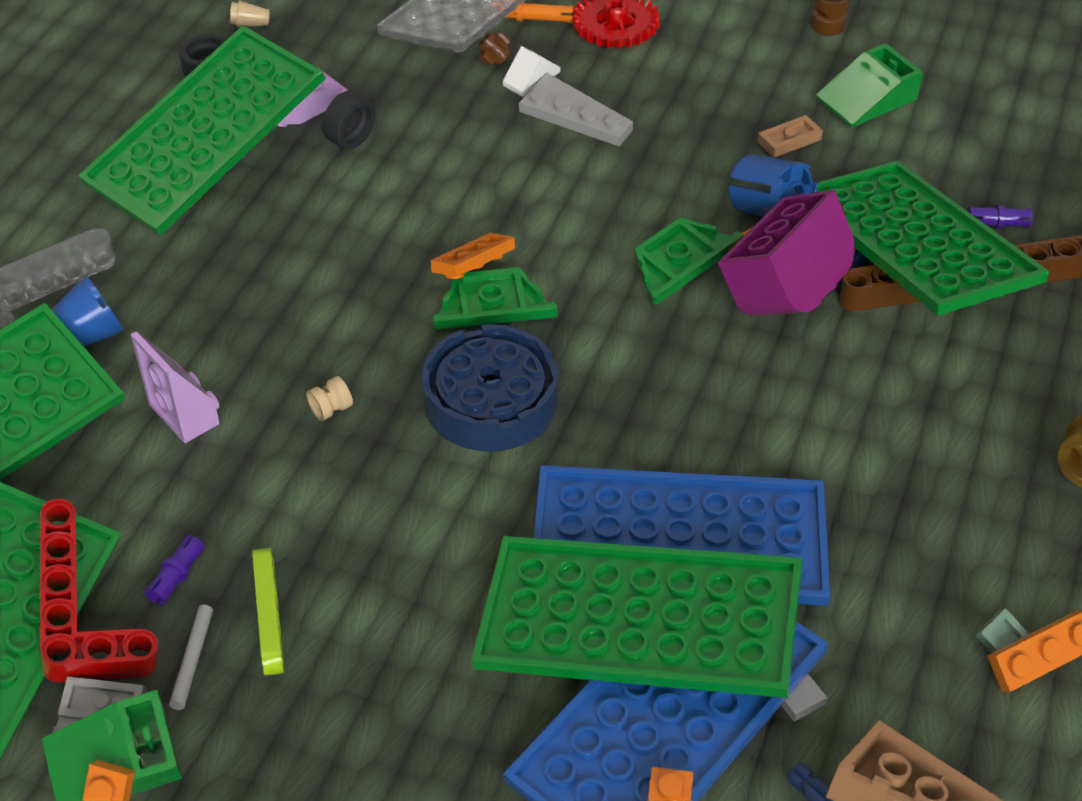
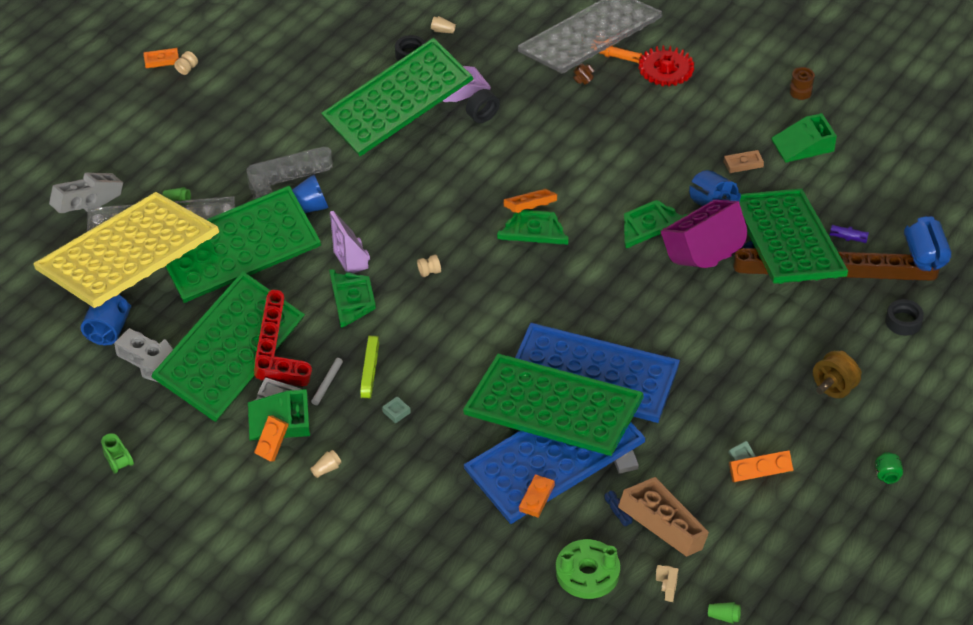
camera: 15 degrees right, 0 degrees up
dark purple pin [144,535,205,606] -> none
dark blue brick [422,325,558,451] -> none
white slope [503,46,560,97] -> none
light grey wing [519,72,633,147] -> none
none -> green wing [329,269,376,328]
none -> sand green plate [382,397,411,423]

